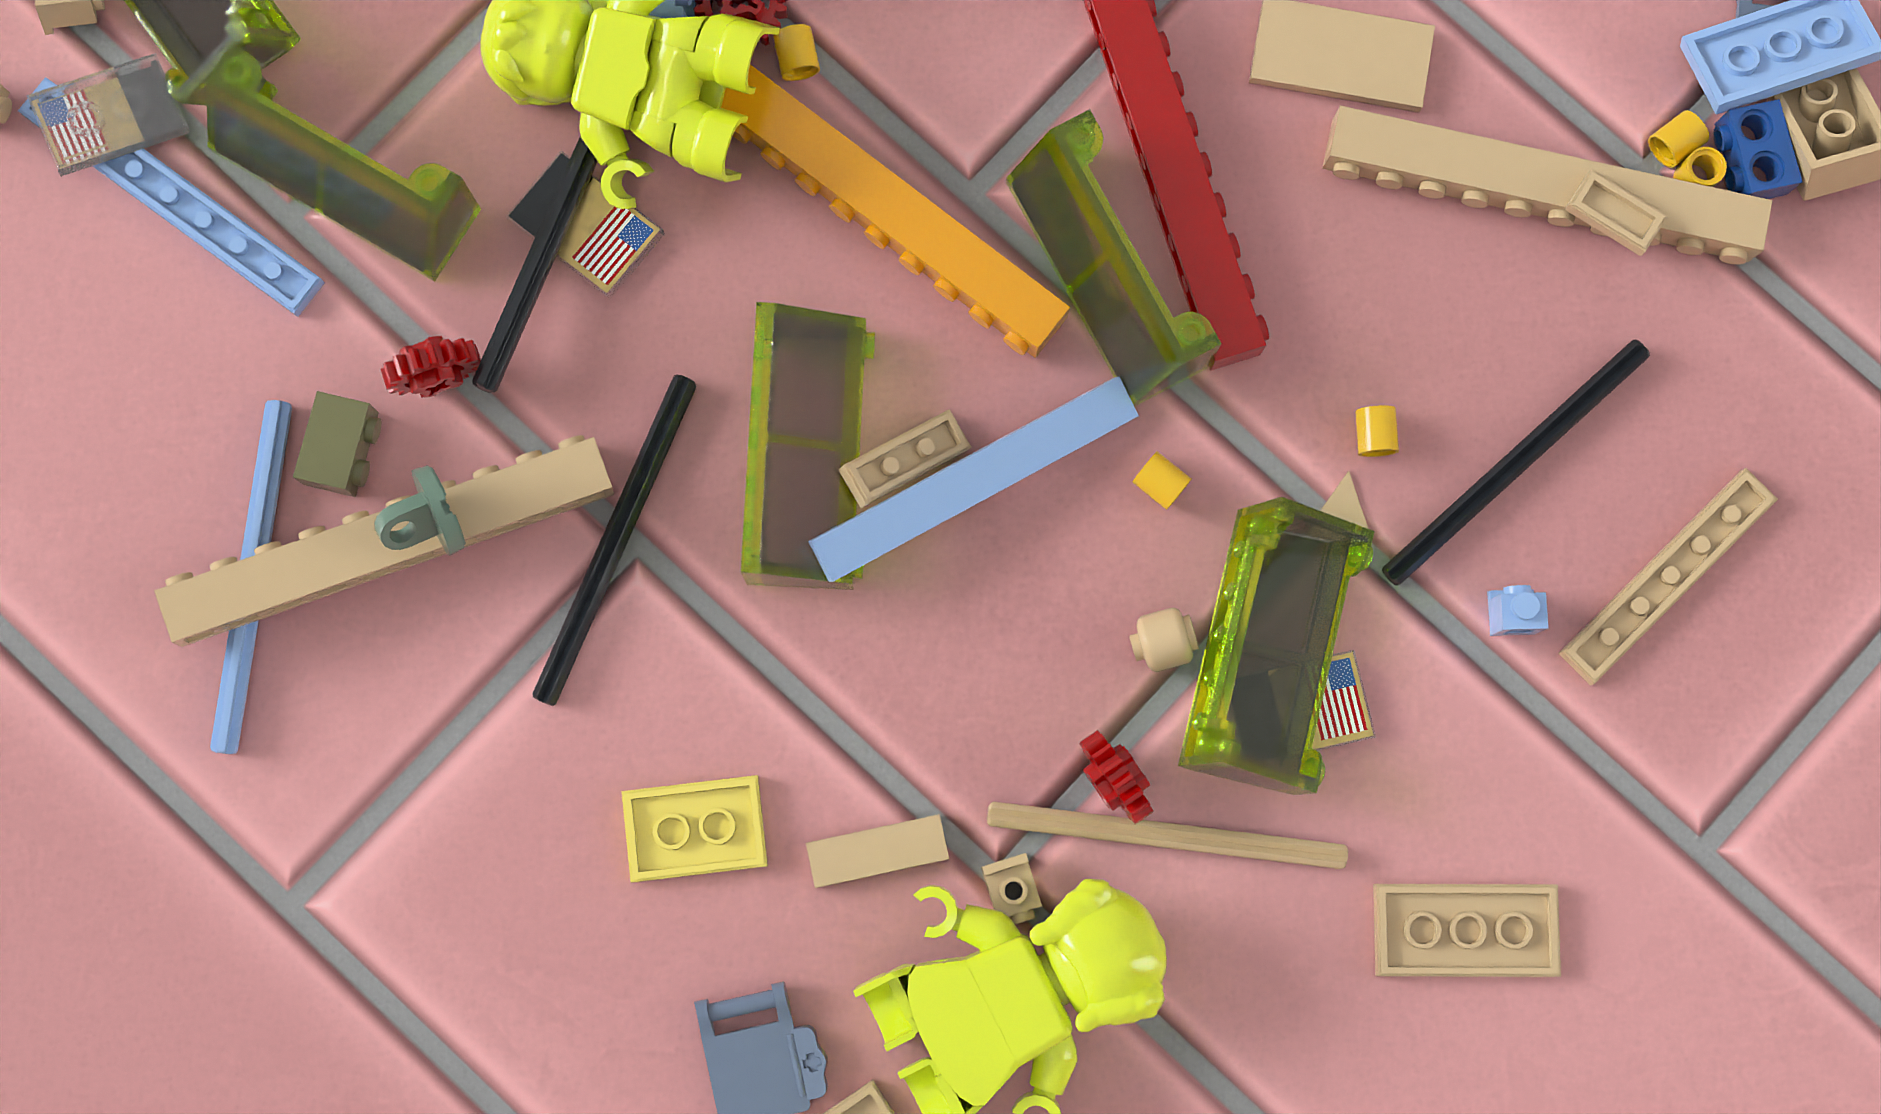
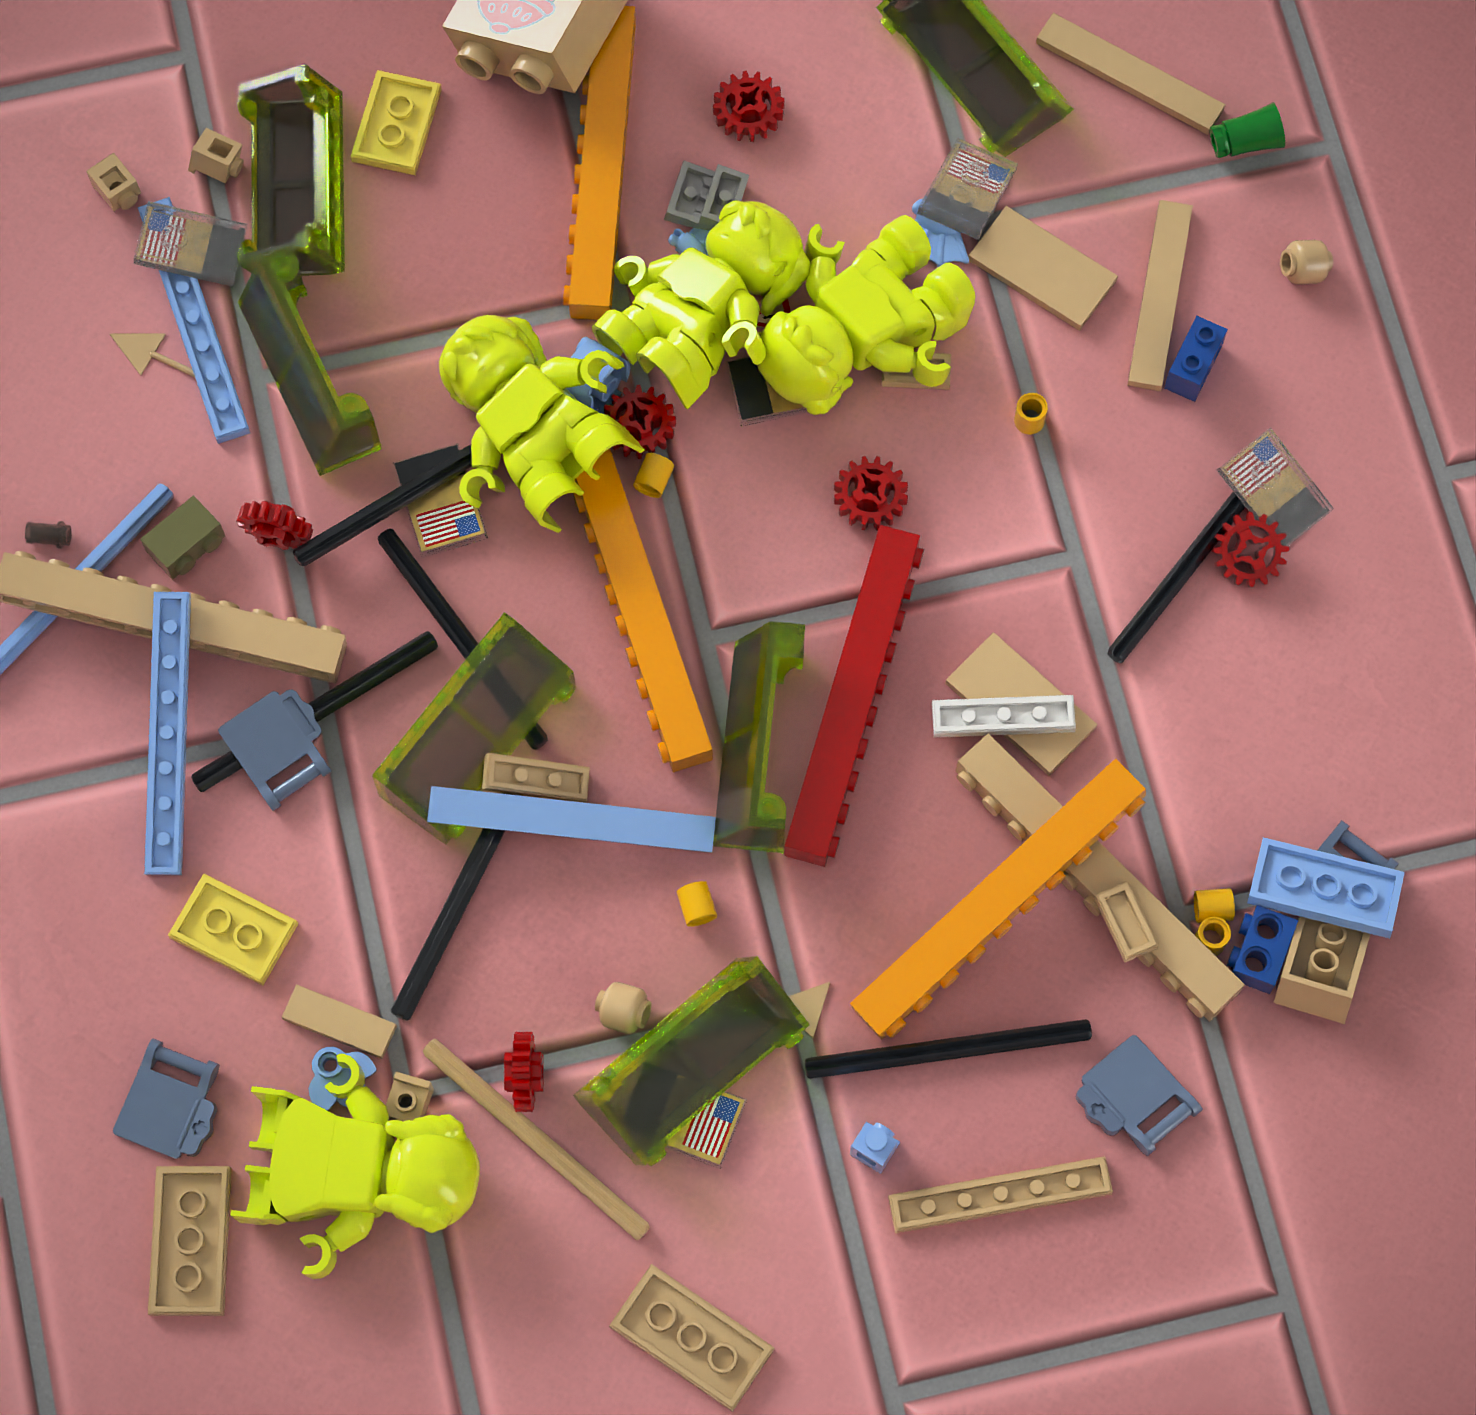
camera: 40 degrees right, 10 degrees down
sand green tile [374,465,466,556] -> none
yellow beam [1355,405,1399,457] -> none
none -> clear smoke pin [25,521,72,549]
none -> tan piece [110,333,195,377]
none -> light blue tile [144,592,191,875]
none -> sand blue piece [218,690,332,811]
none -> light blue plate [308,1047,377,1111]
none -> black axle [378,528,548,750]
none -> black axle [391,793,523,1021]
none -> light orange brick [850,758,1146,1040]
none -> white tile [932,695,1076,738]
none -> sand blue piece [1076,1035,1203,1156]

